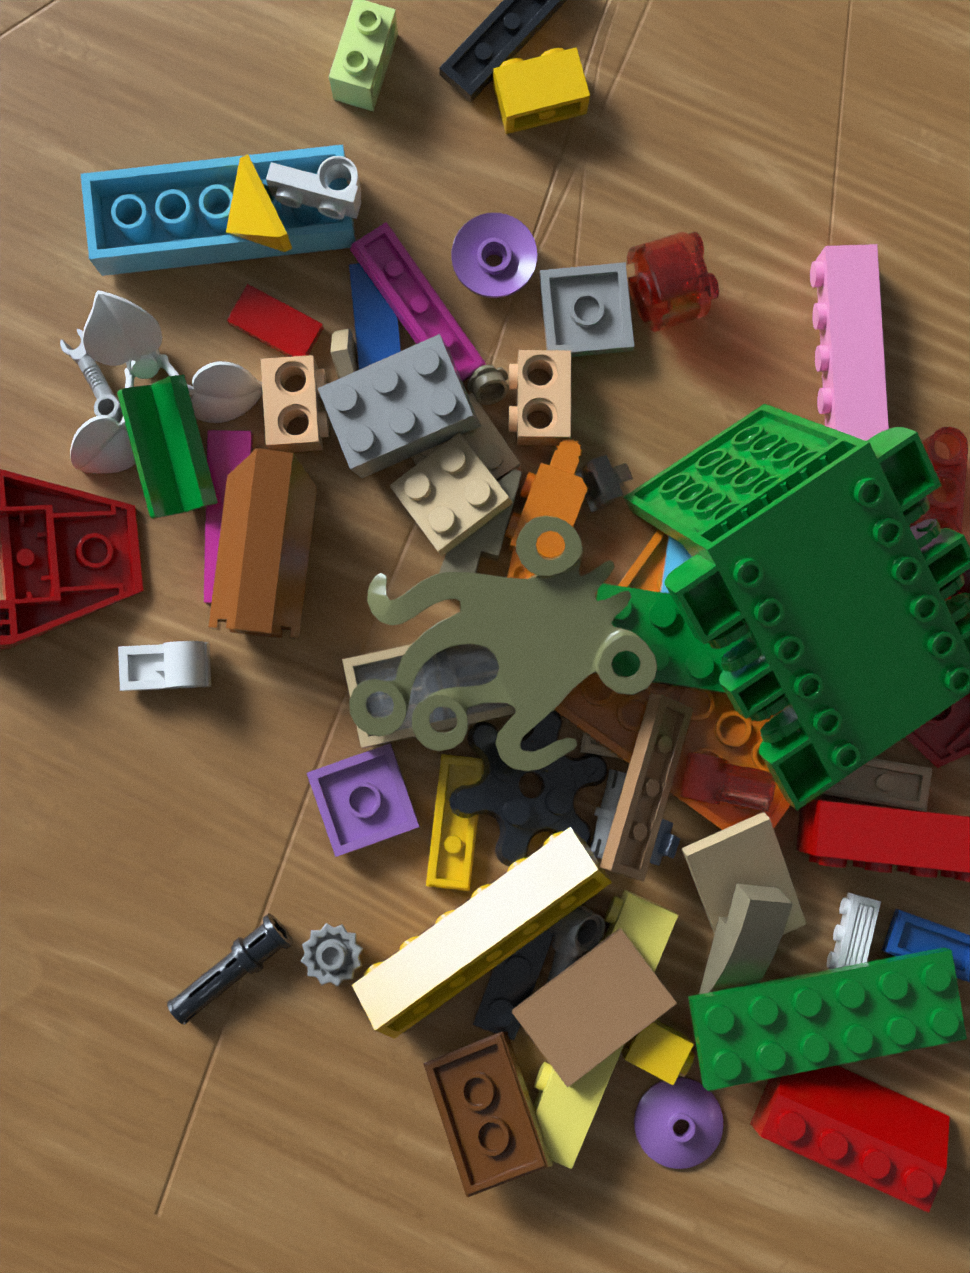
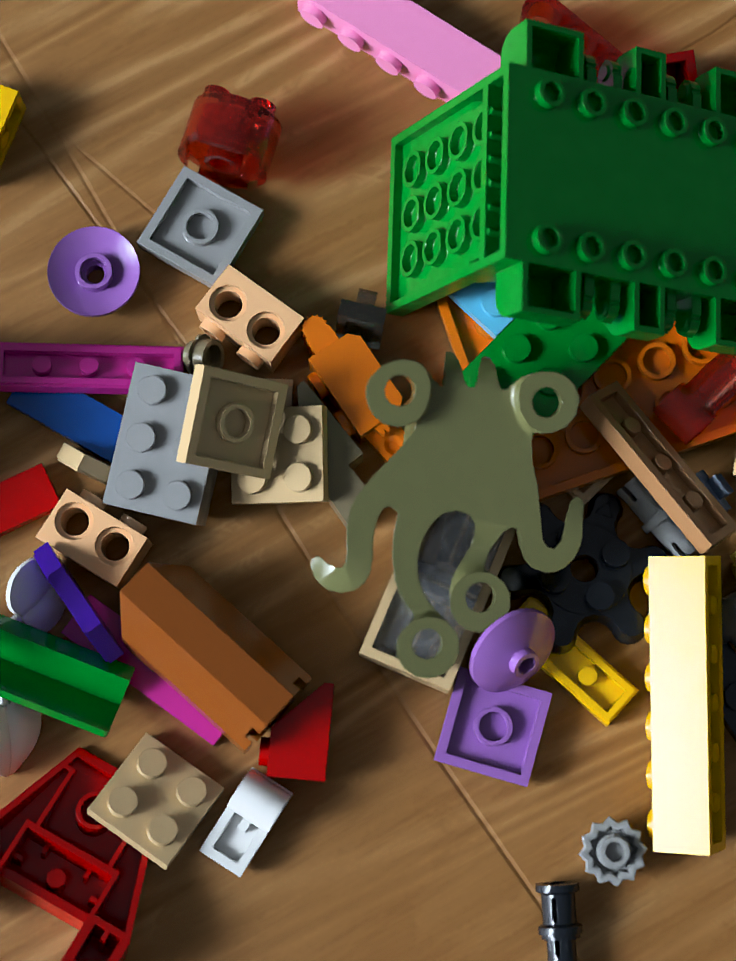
camera: 50 degrees left, 5 degrees down
none -> dark purple tile [33,542,124,663]
none -> tan plate [87,732,224,870]
none -> tan plate [176,364,288,480]
none -> red slope [259,683,335,782]
none -> medium lavender dish [469,608,555,692]

